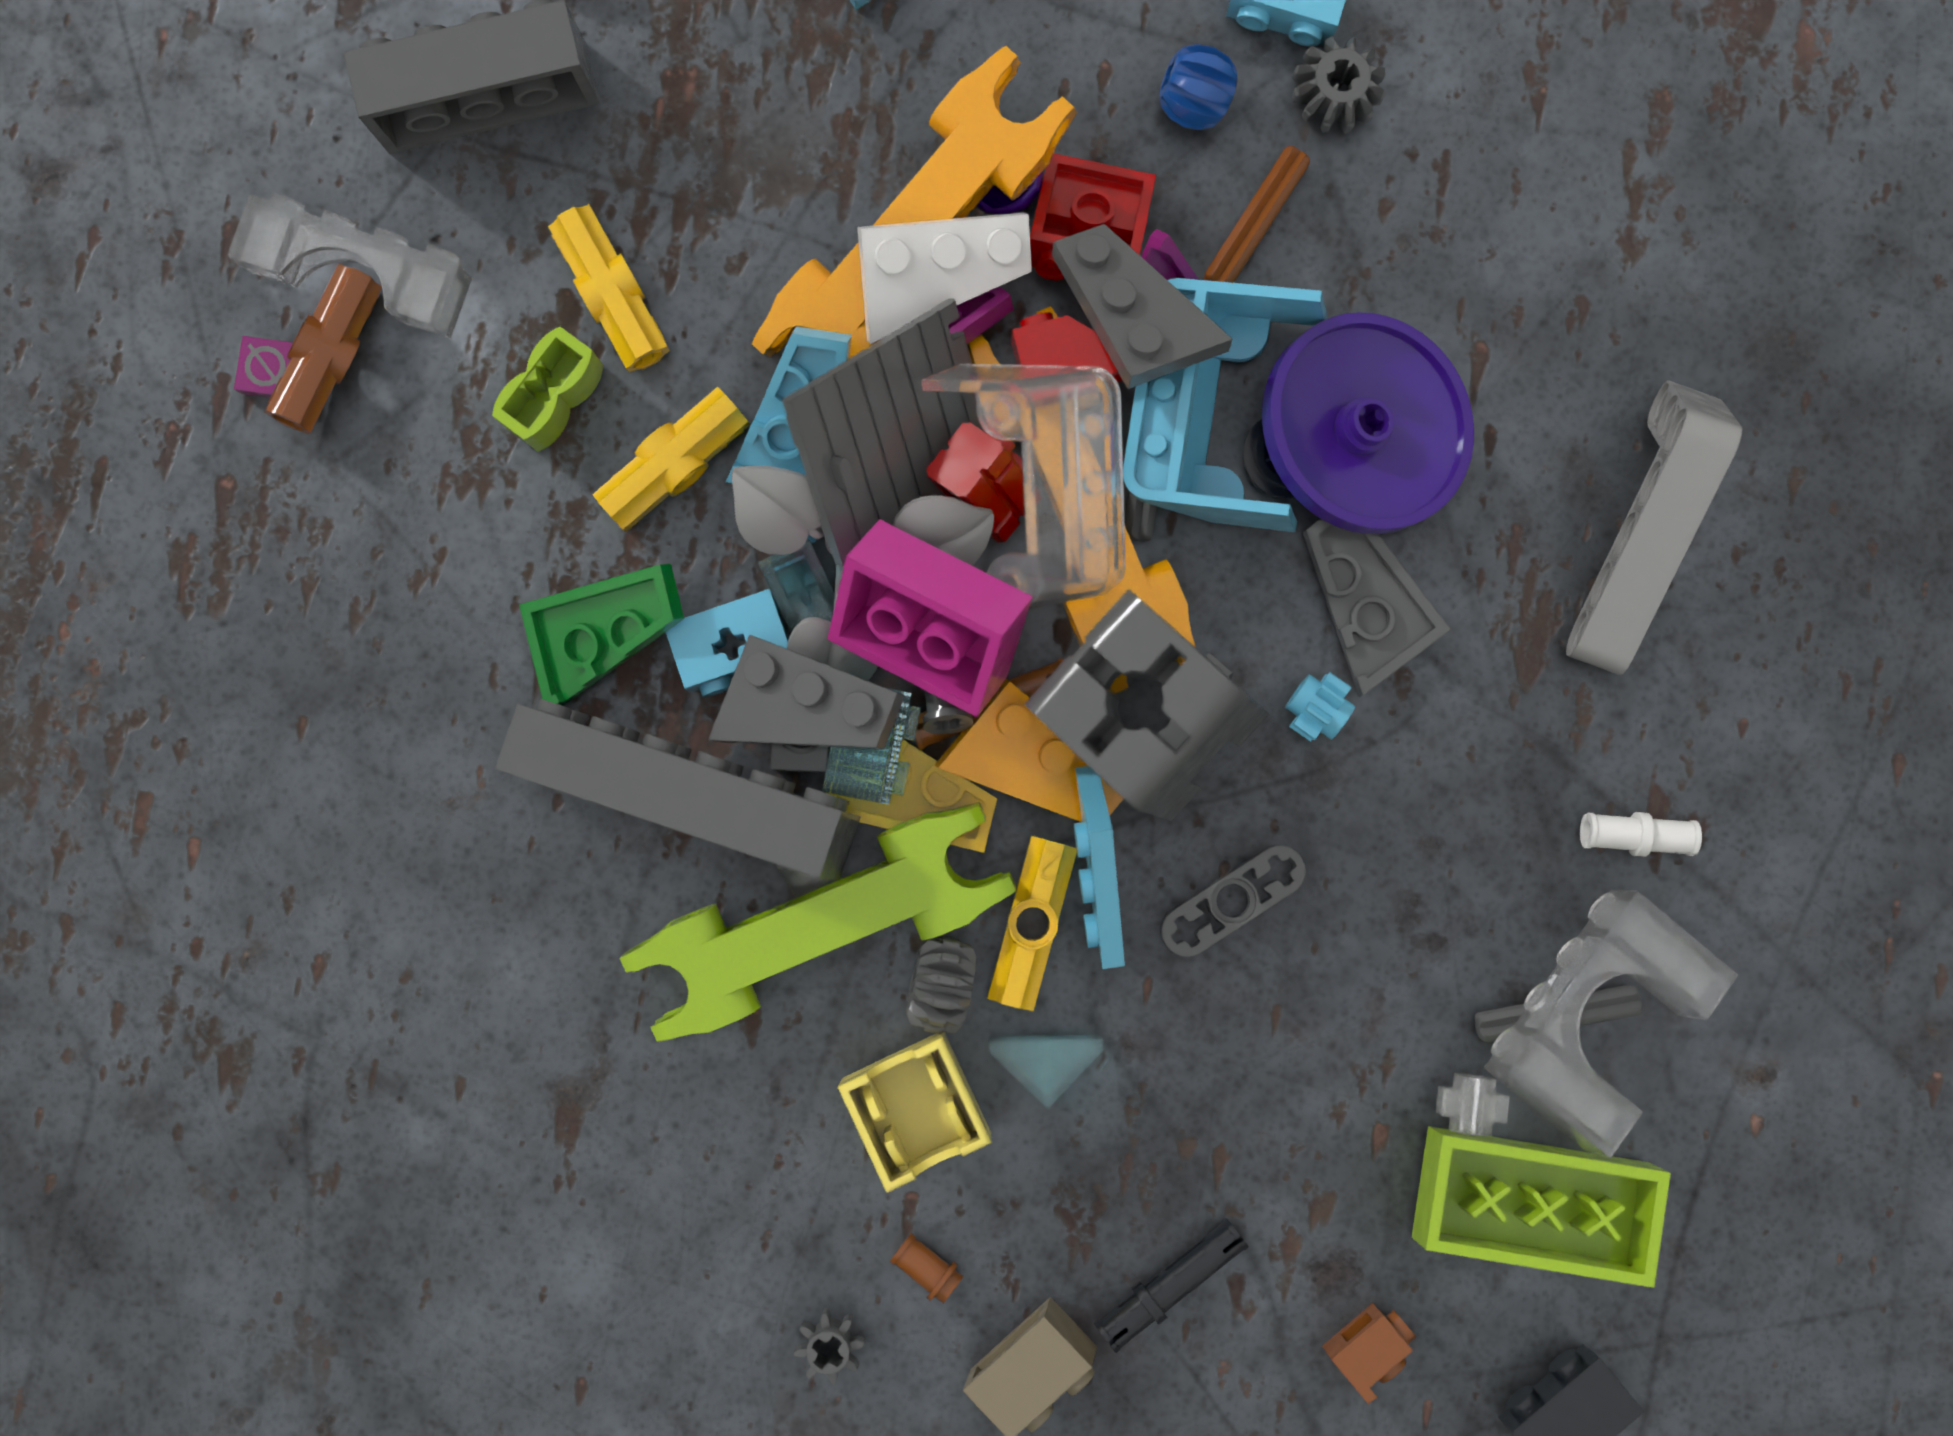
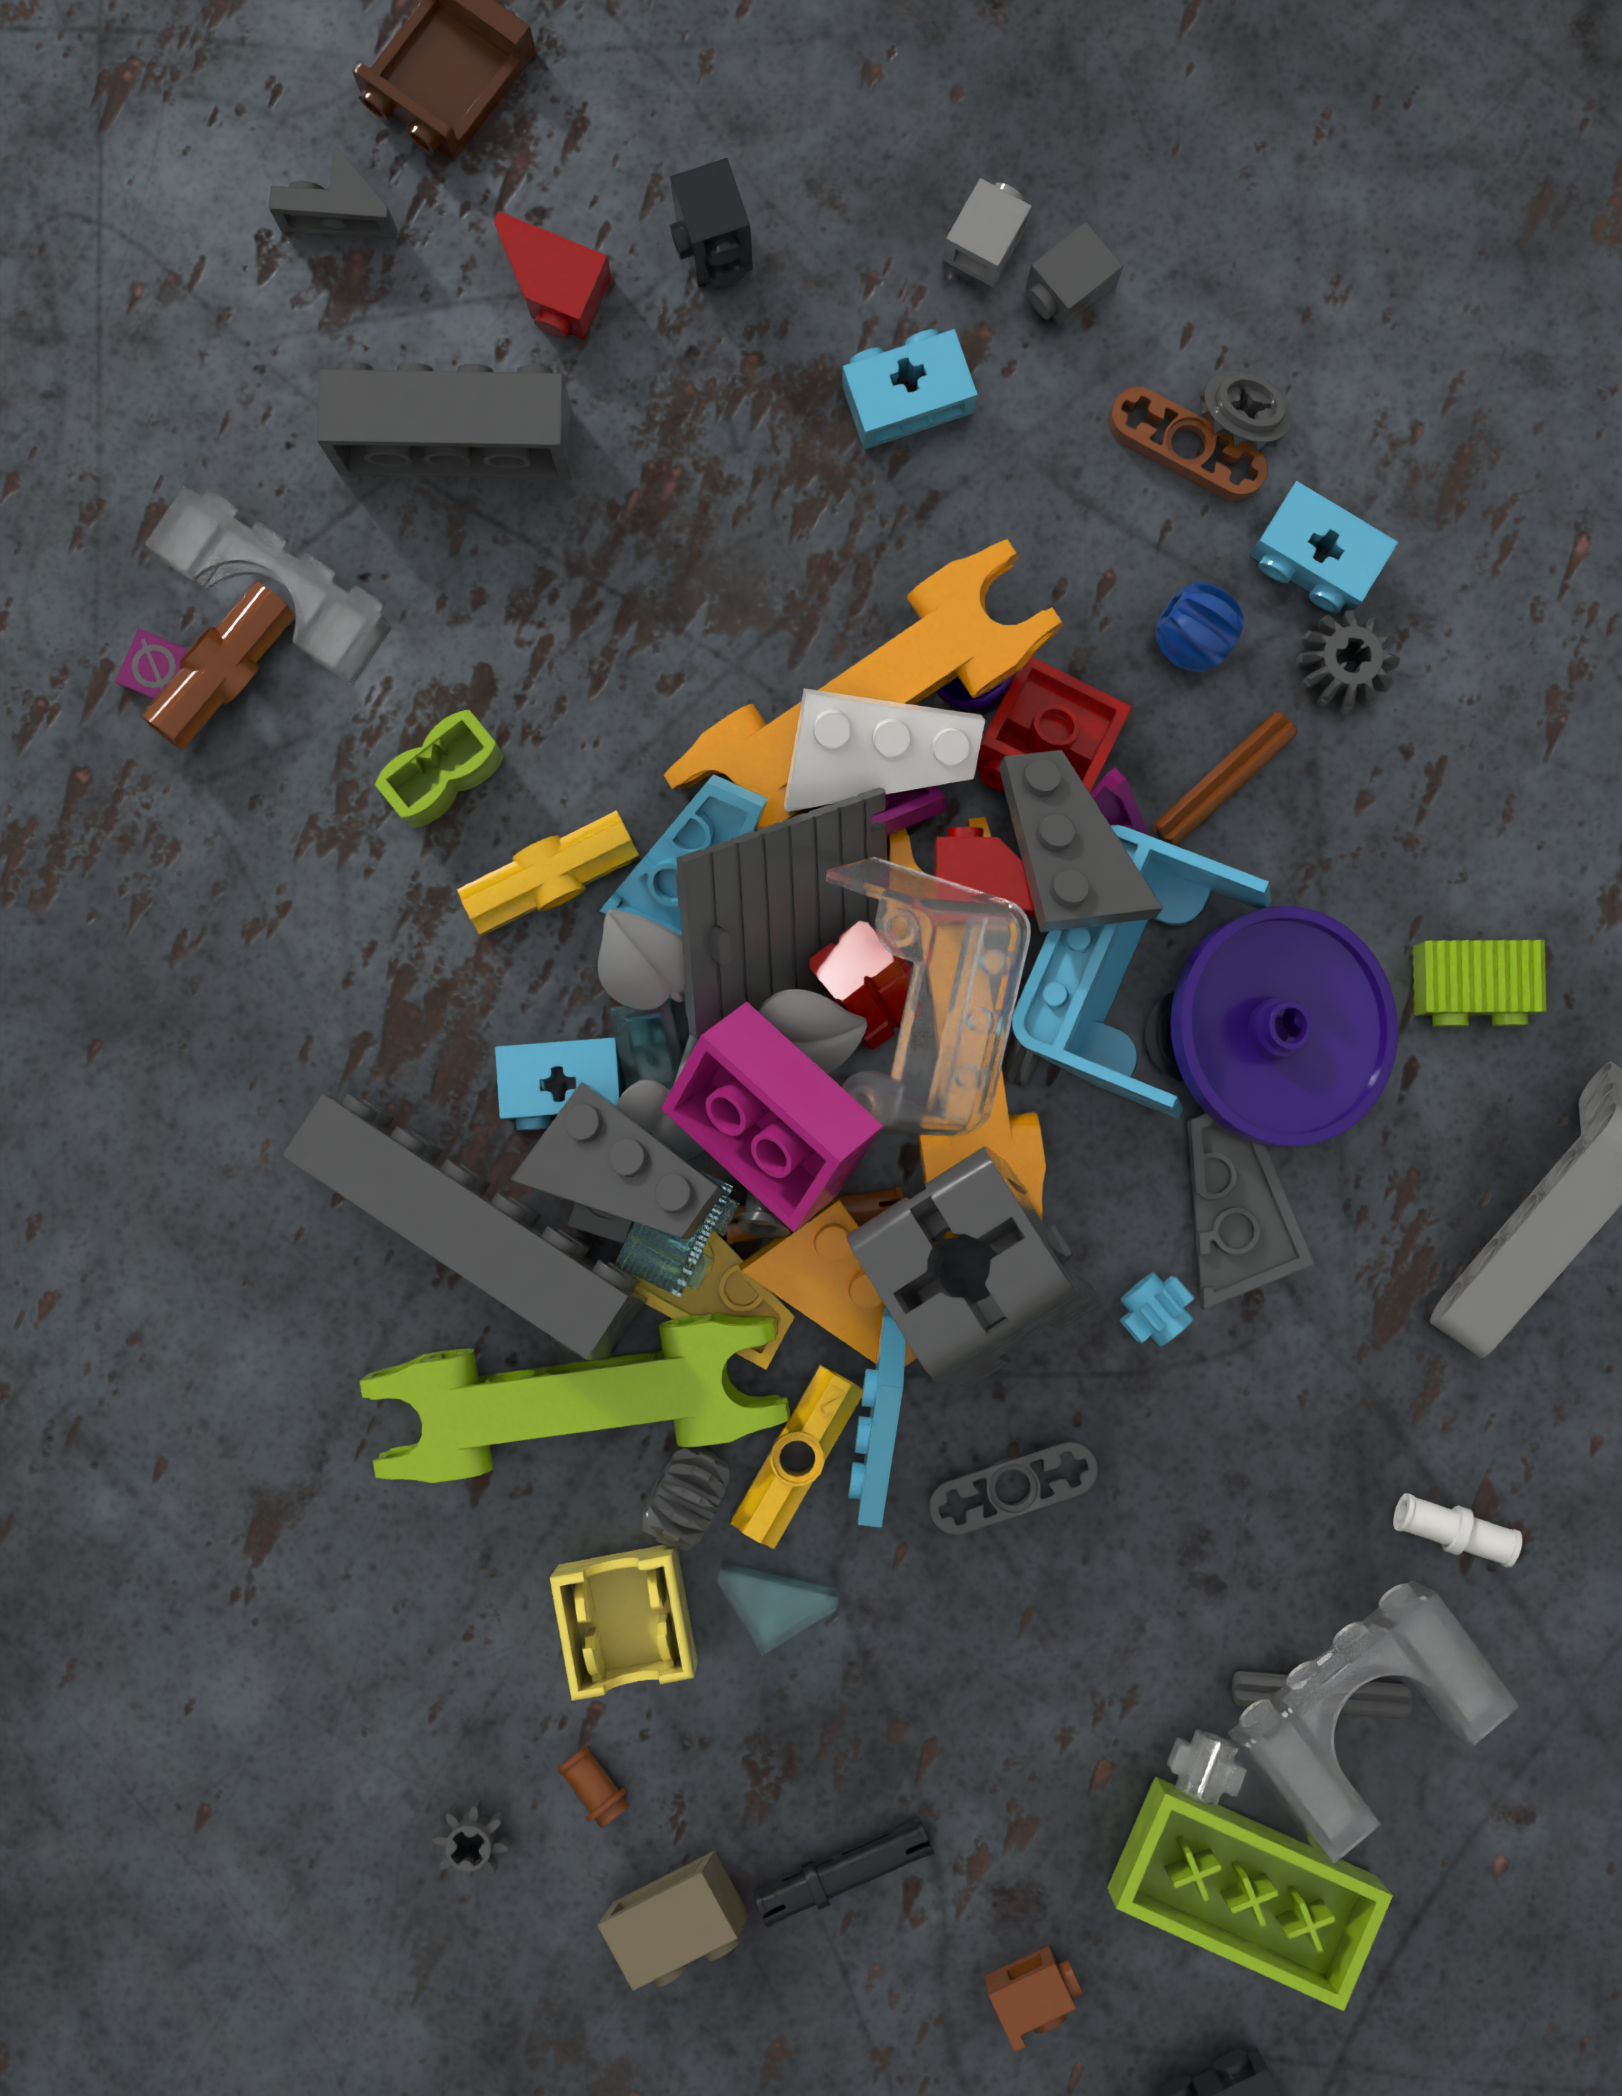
camera: 15 degrees right, 0 degrees up
green wing [519,564,685,706] -> none
yellow piece [548,204,670,373] -> none
none -> lime brick [1412,940,1547,1027]

